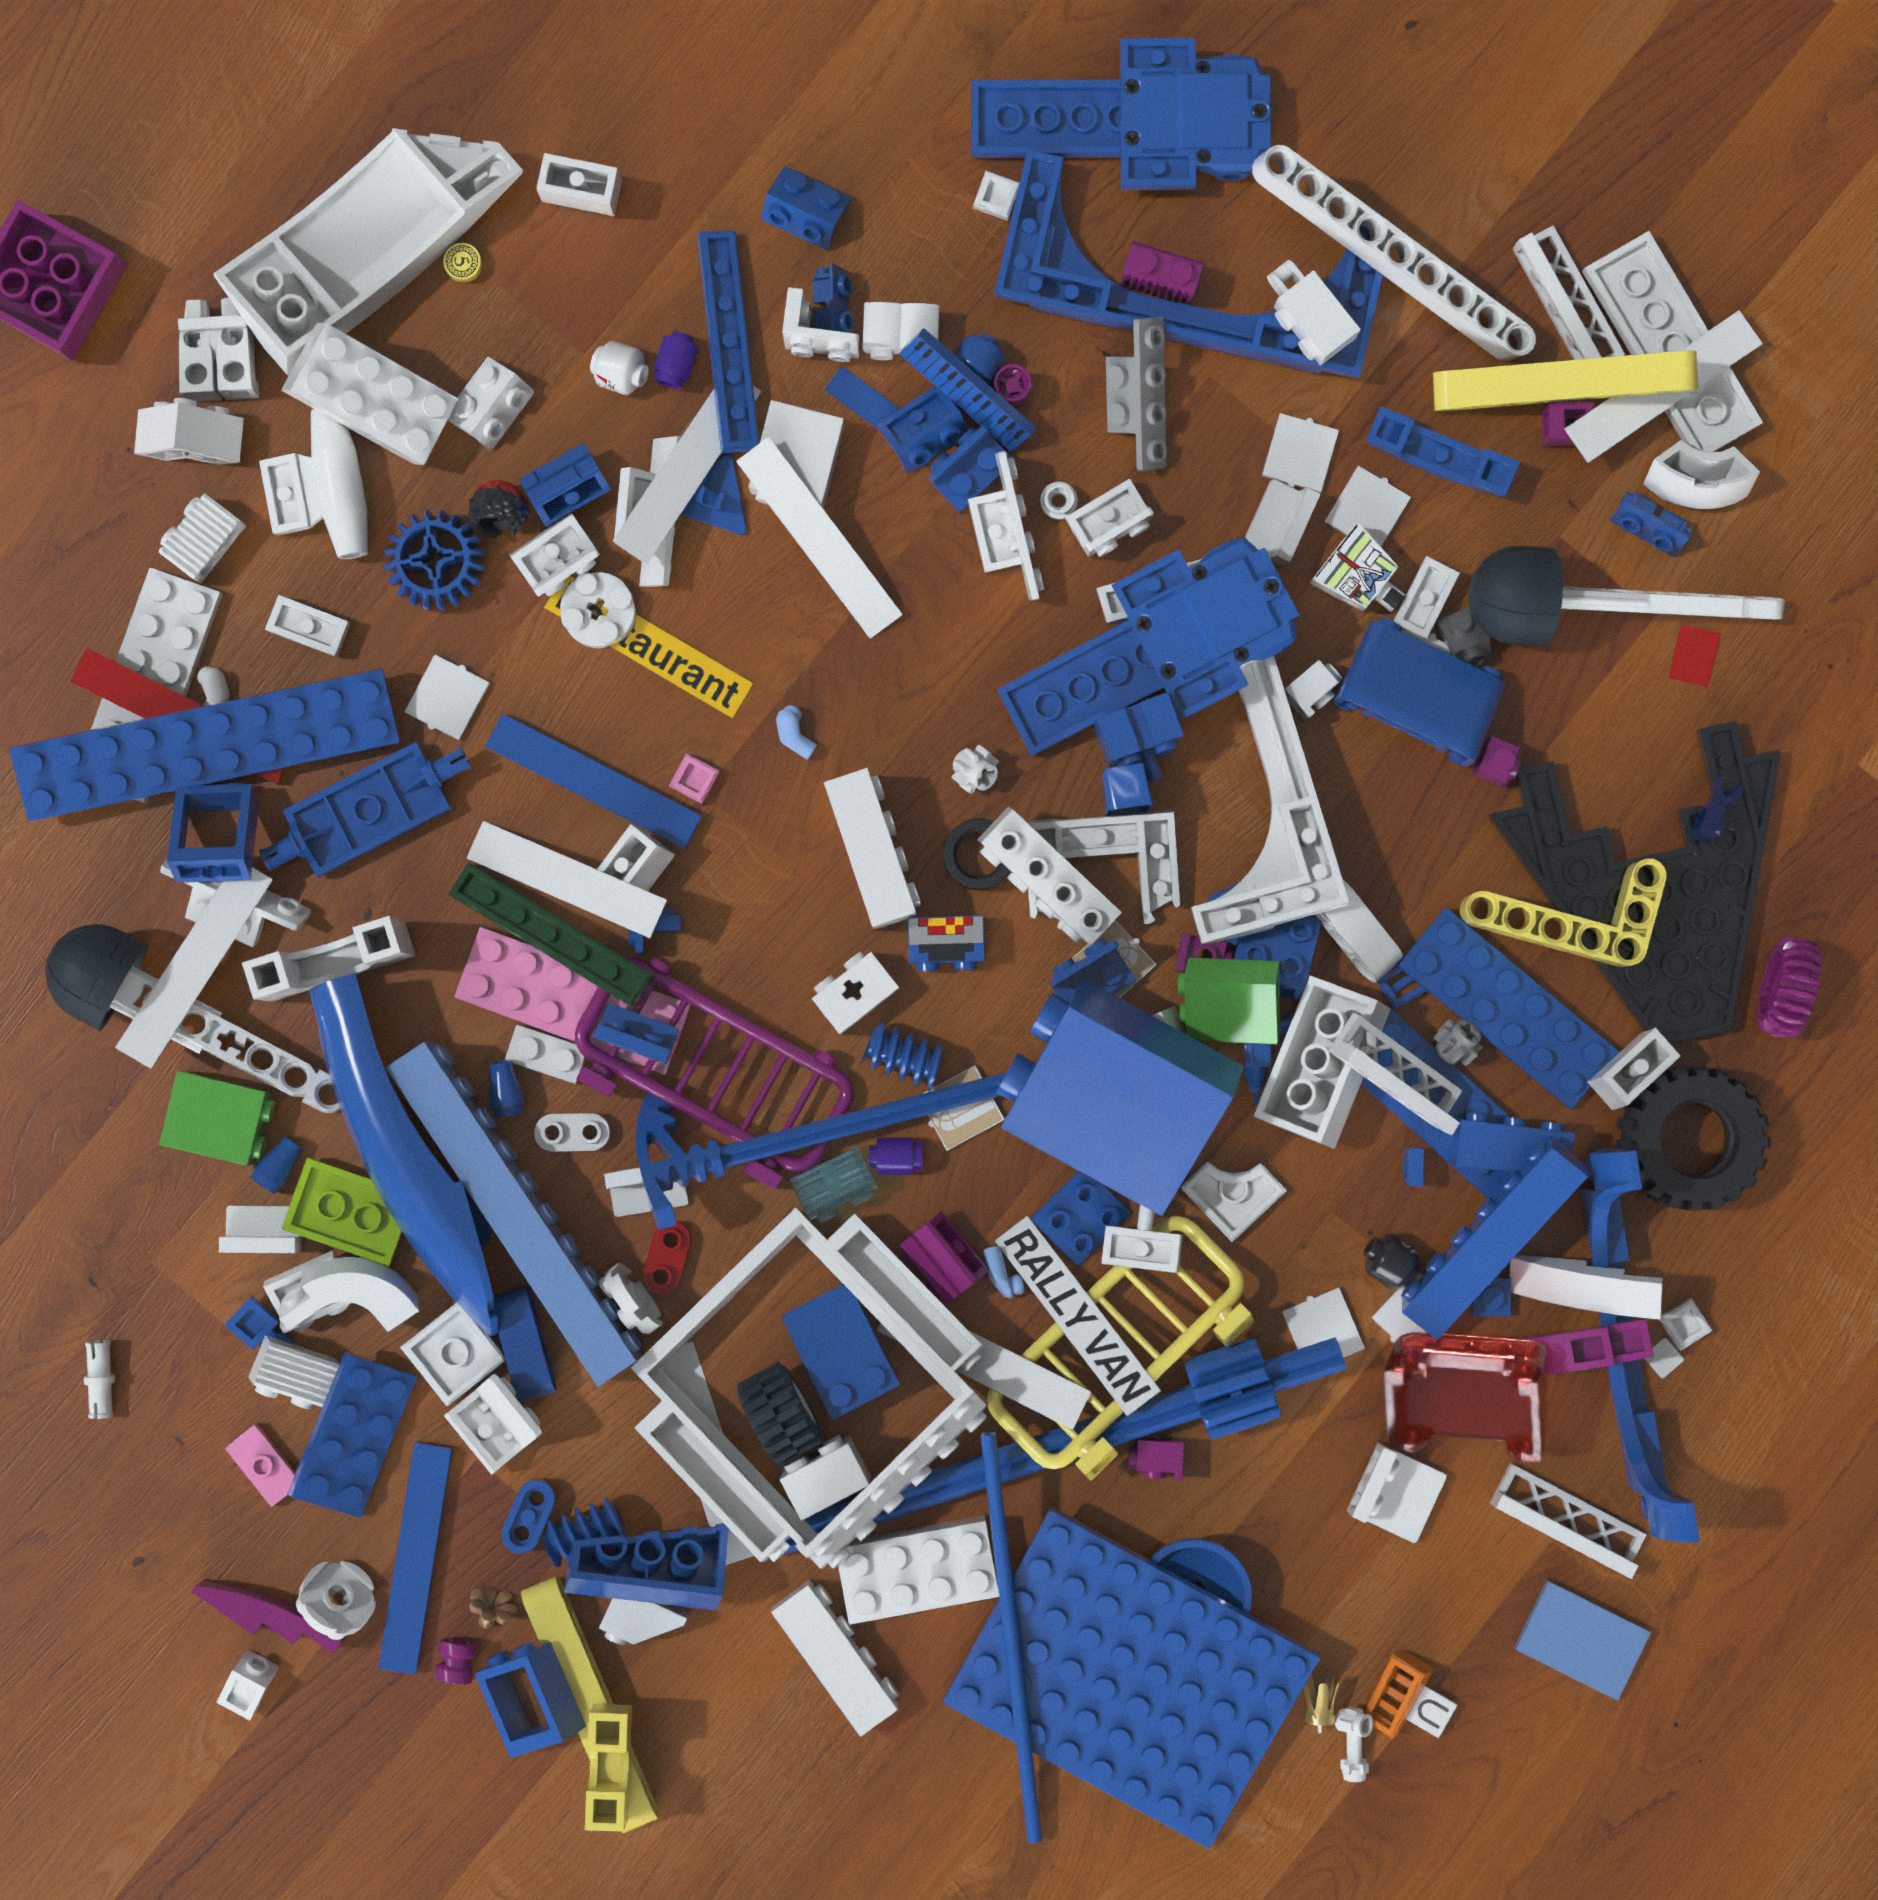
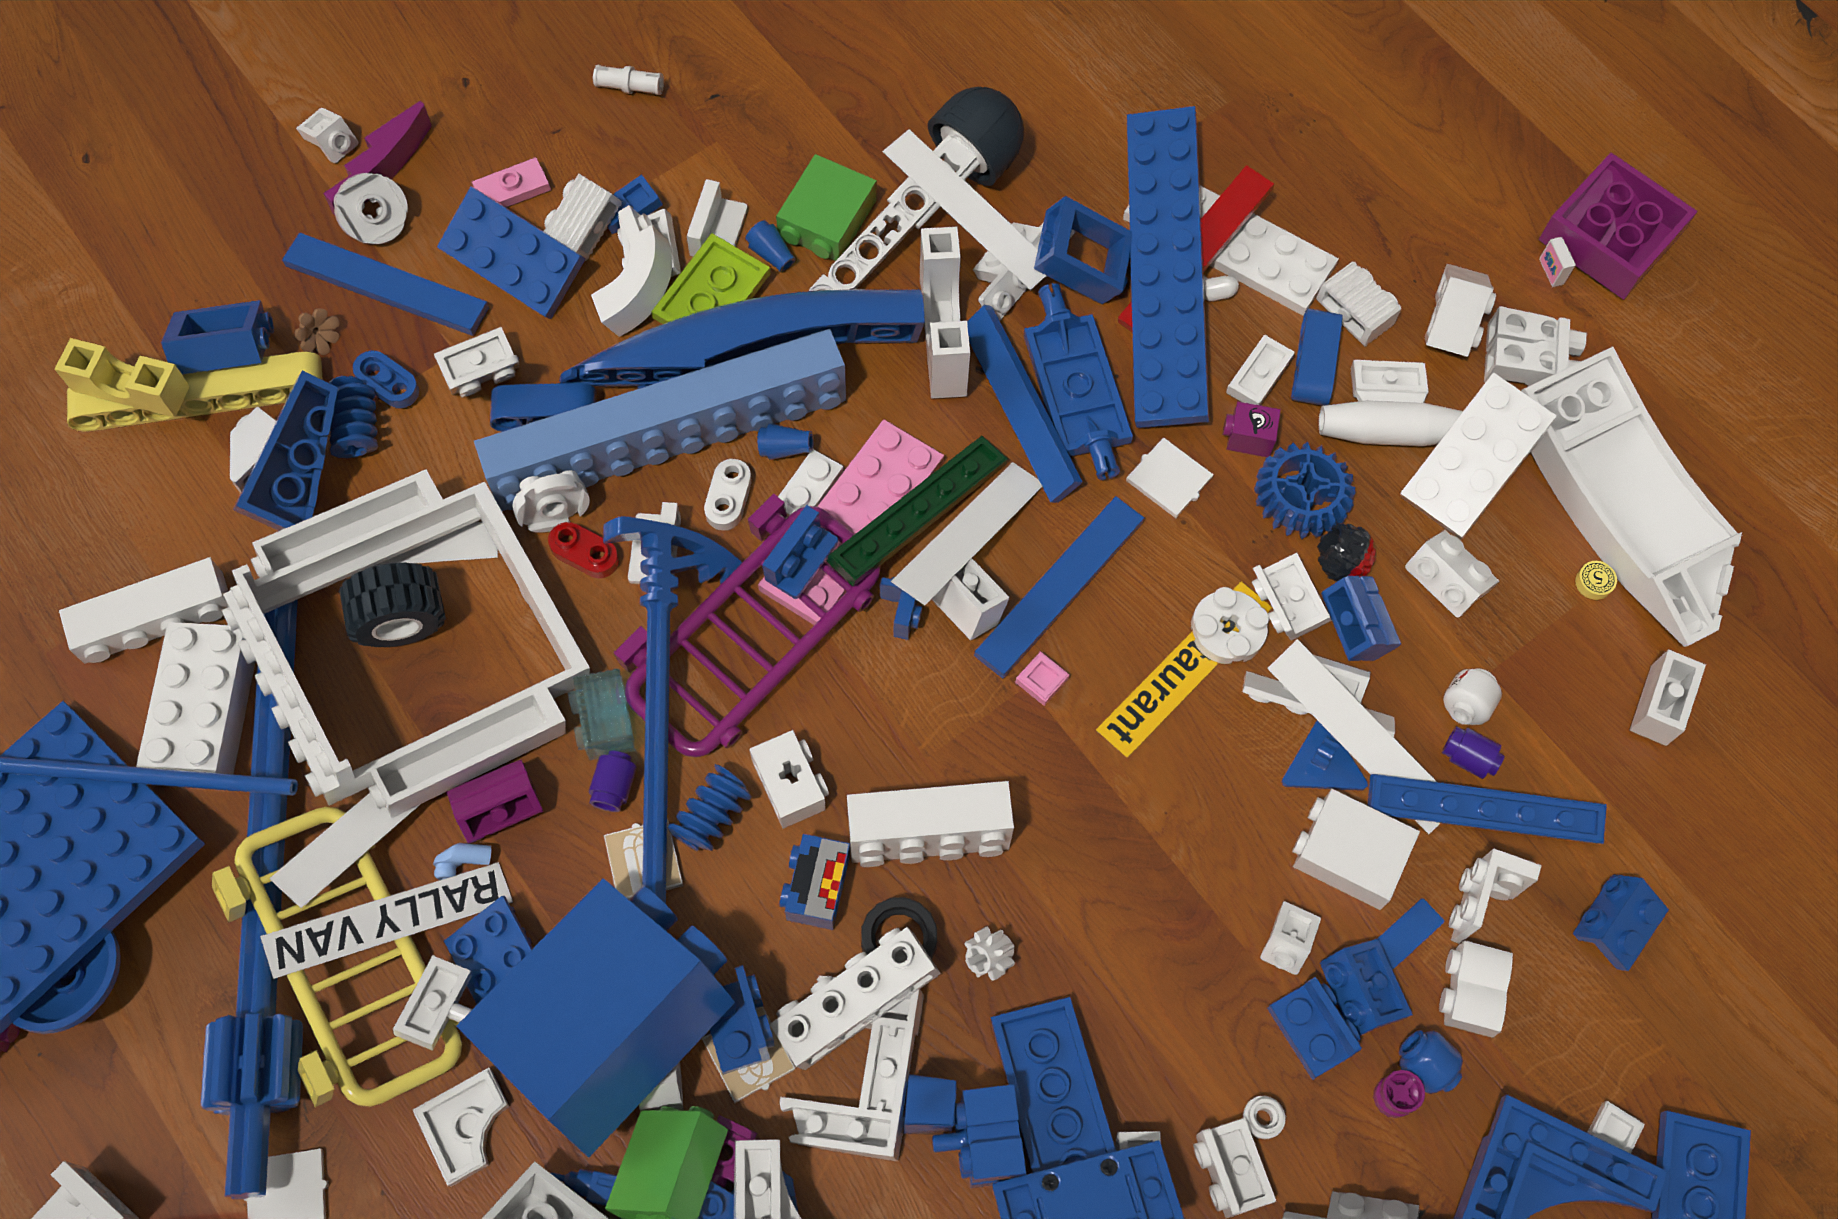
camera: 100 degrees right, 20 degrees down
white plate [400,1302,506,1406] -> none
magenta wheel [434,1637,478,1684] -> none
white sticker [736,437,903,639] -> none
light blue arm [776,705,818,760] -> none
white brick [780,1434,871,1521] -> none
blue slope [782,1284,900,1420] -> none
blue hinge [813,263,853,333] -> none
blue tile [899,328,1036,452] -> none
white bracket [967,451,1044,600] -> none
magenta brick [1128,1437,1184,1481] -> none
none -> blue tile [967,305,1083,503]
none -> magenta brick [1222,401,1281,457]
none -> white bracket [1260,901,1321,975]
none -> blue beam [1291,308,1343,406]
none -> tile [1539,237,1575,287]

